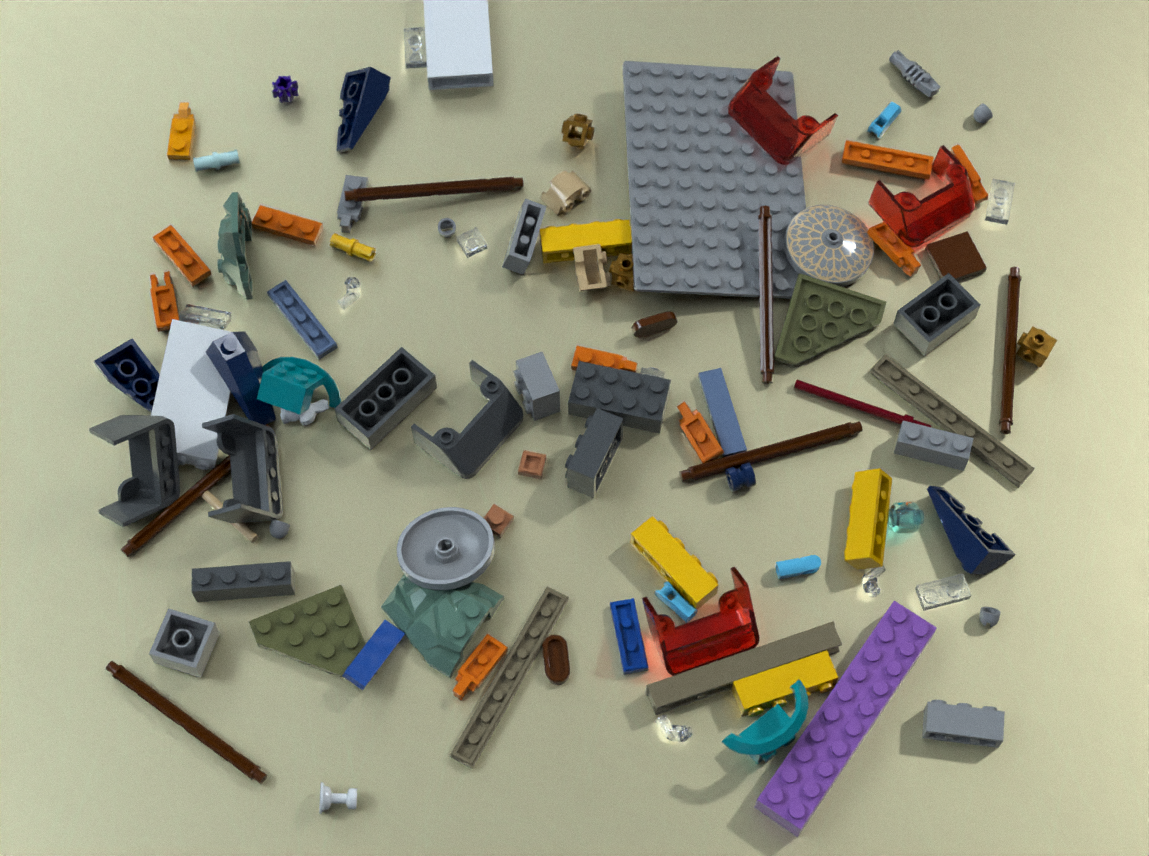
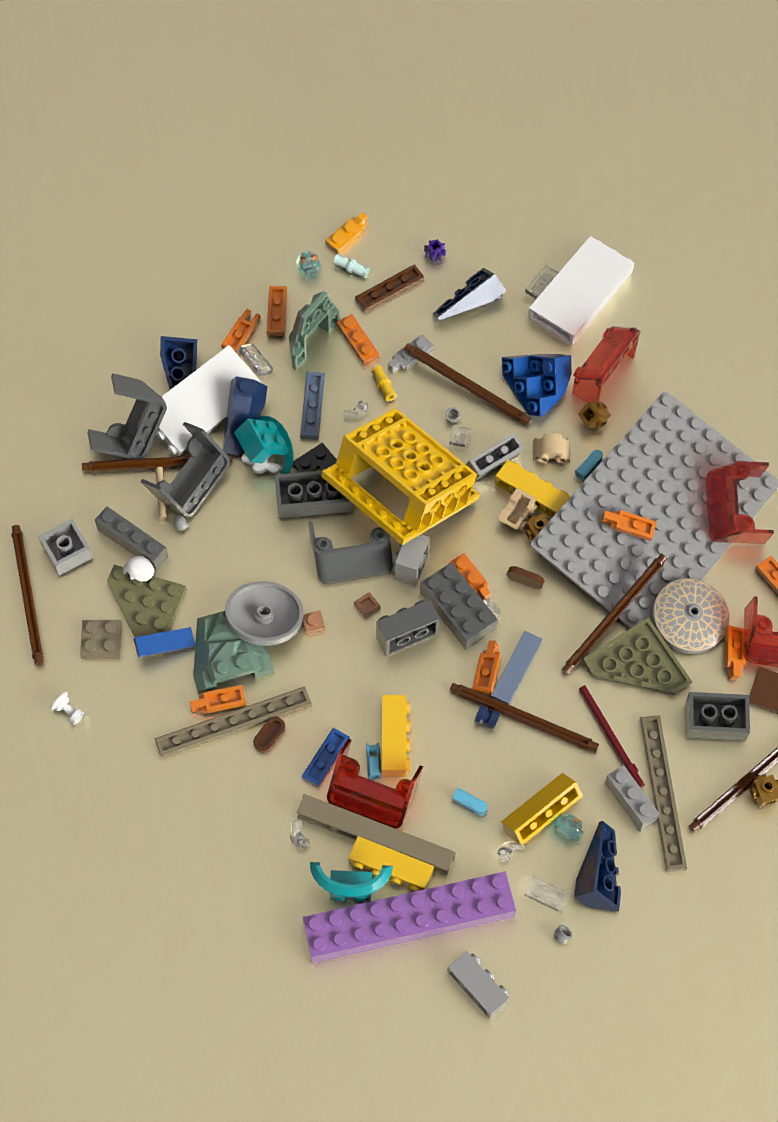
camera: 40 degrees right, 0 degrees up
none -> dark tan plate [80,620,122,659]
none -> white hair [123,555,154,581]
none -> black plate [292,442,337,473]
none -> clear light blue head [296,251,321,279]
none -> yellow plate [321,408,480,545]
none -> reddish brown tile [355,264,424,313]
none -> blue brick [502,354,572,417]
none -> clear red windscreen [572,326,641,403]
none -> medium azure bar [575,450,603,481]
none -> orange hinge [601,510,656,541]

